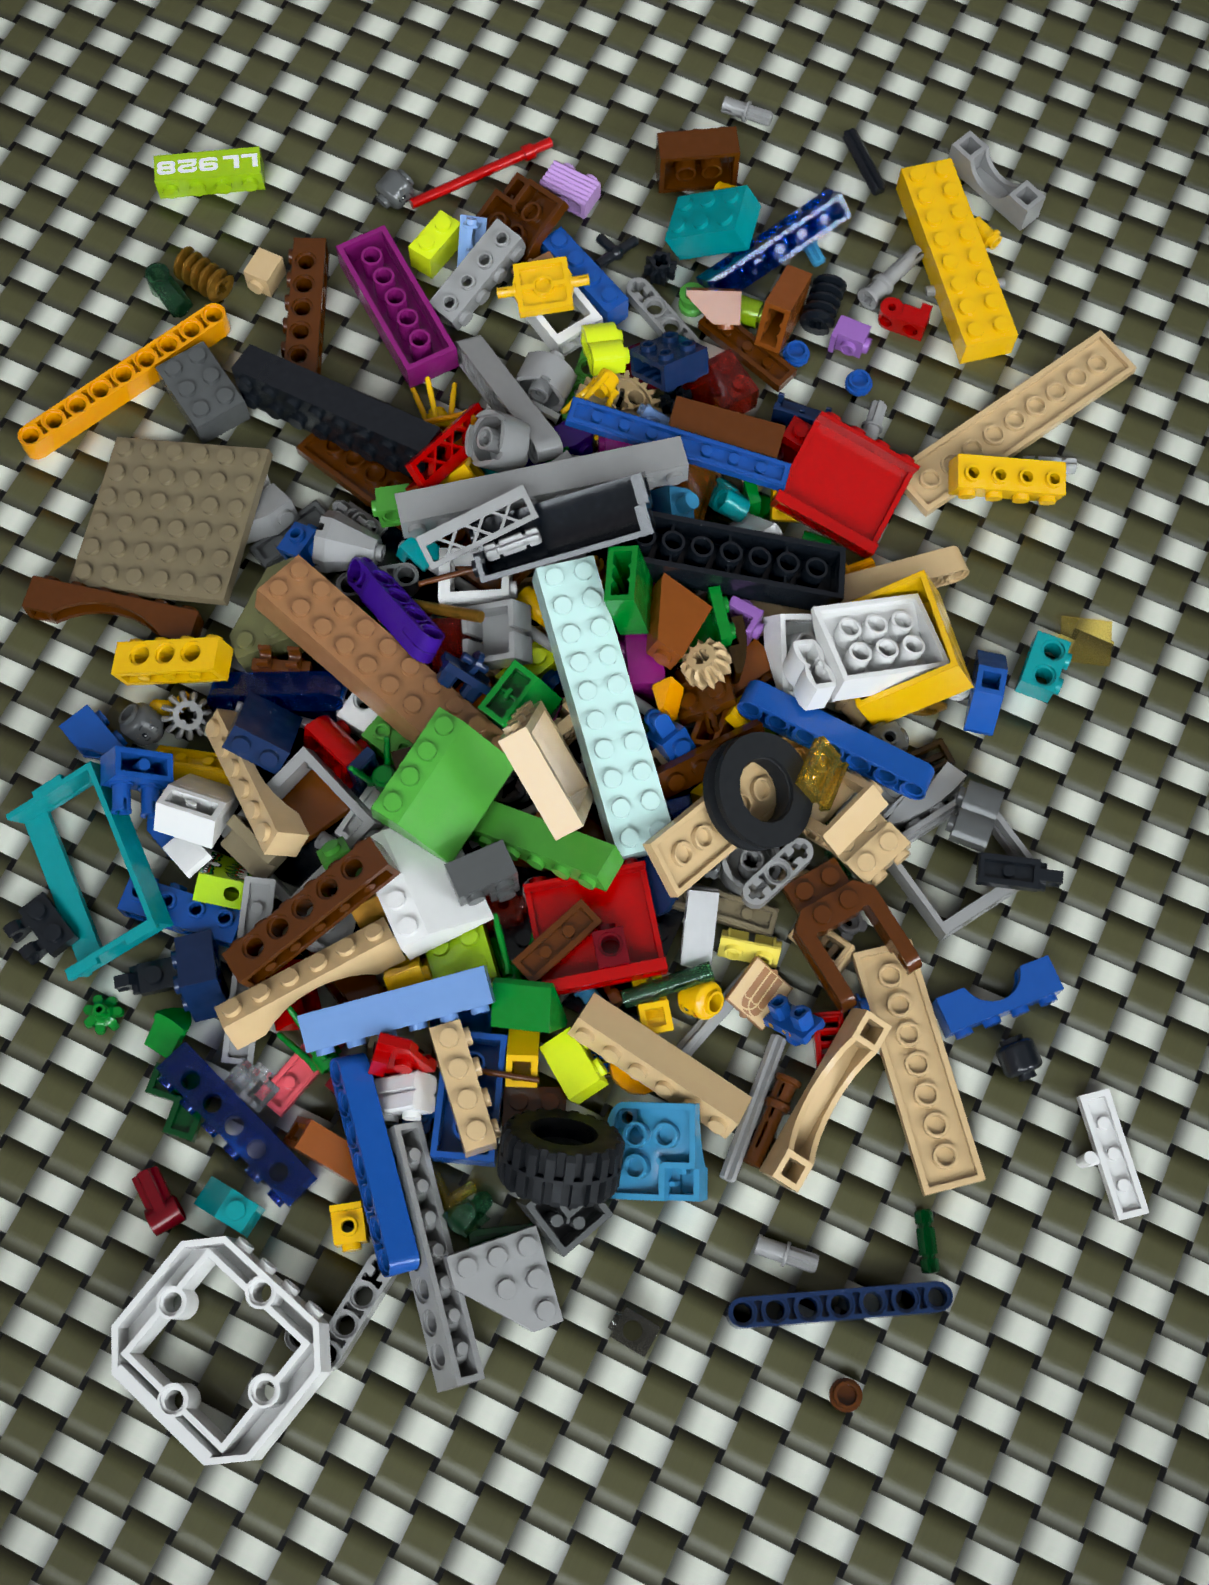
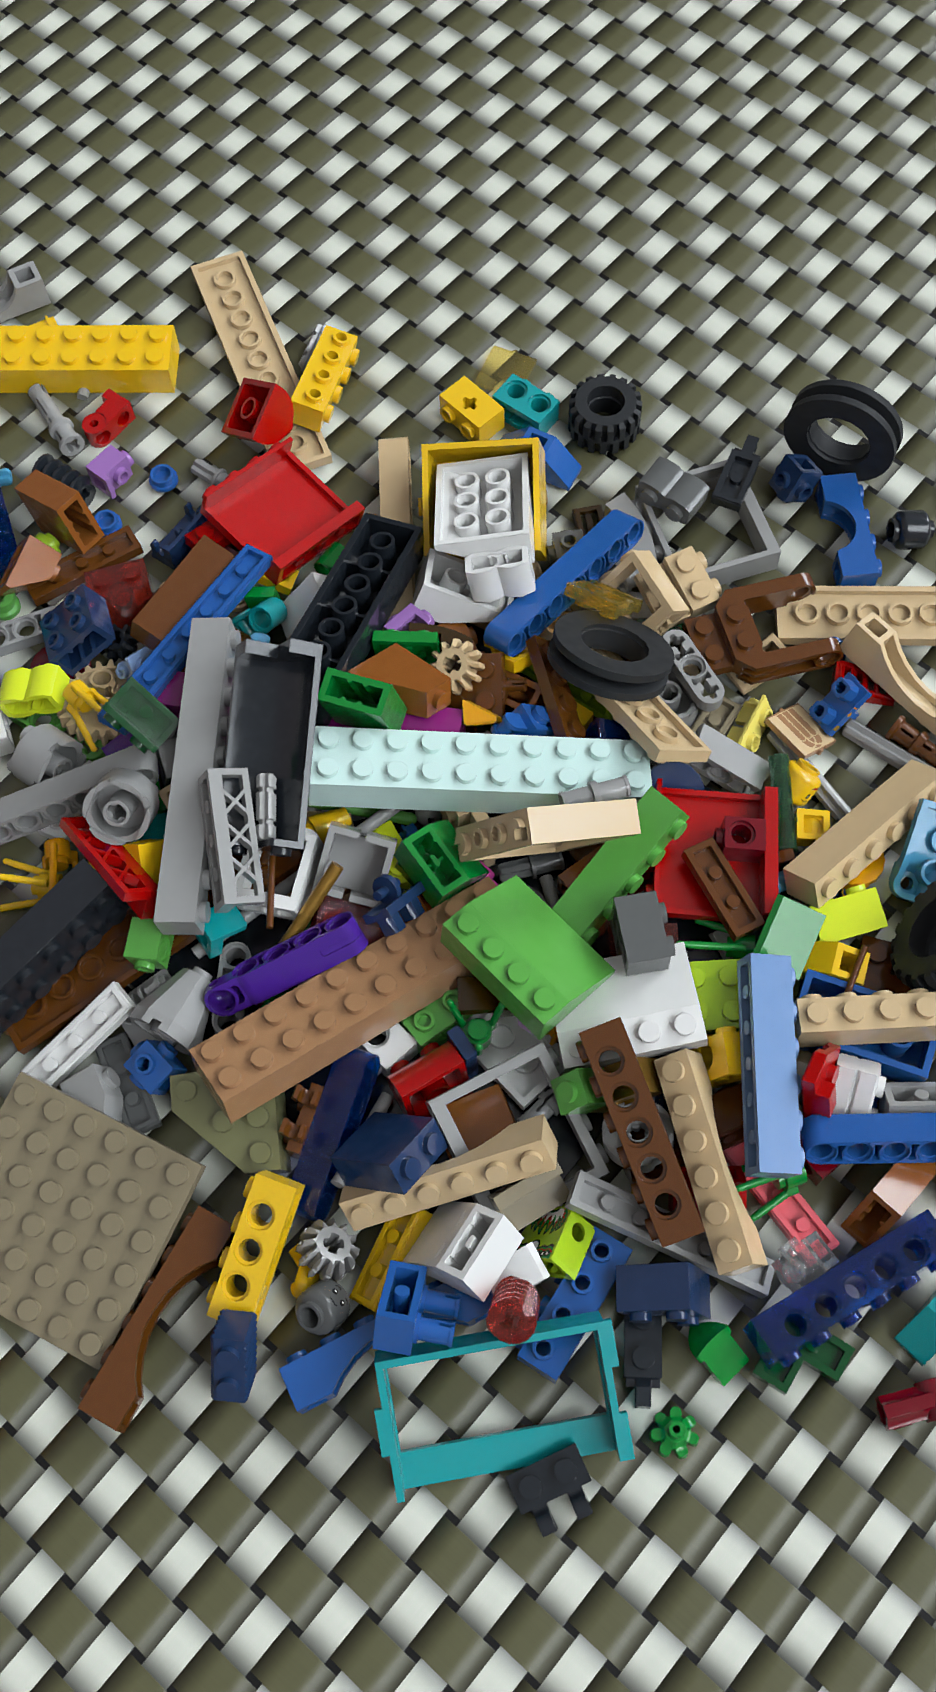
camera: 70 degrees left, 5 degrees down
none -> white tile [16,981,136,1088]
none -> dark green bracket [102,676,179,754]
none -> dark blue brick [211,1309,257,1403]
none -> red brick [221,377,294,445]
none -> yellow brick [439,376,505,441]
none -> clear red piece [487,1276,540,1344]
none -> light grey pin [558,775,631,805]
none -> black tyre [568,374,642,455]
none -> dark blue brick [768,454,823,503]
none -> black tyre [783,379,903,482]

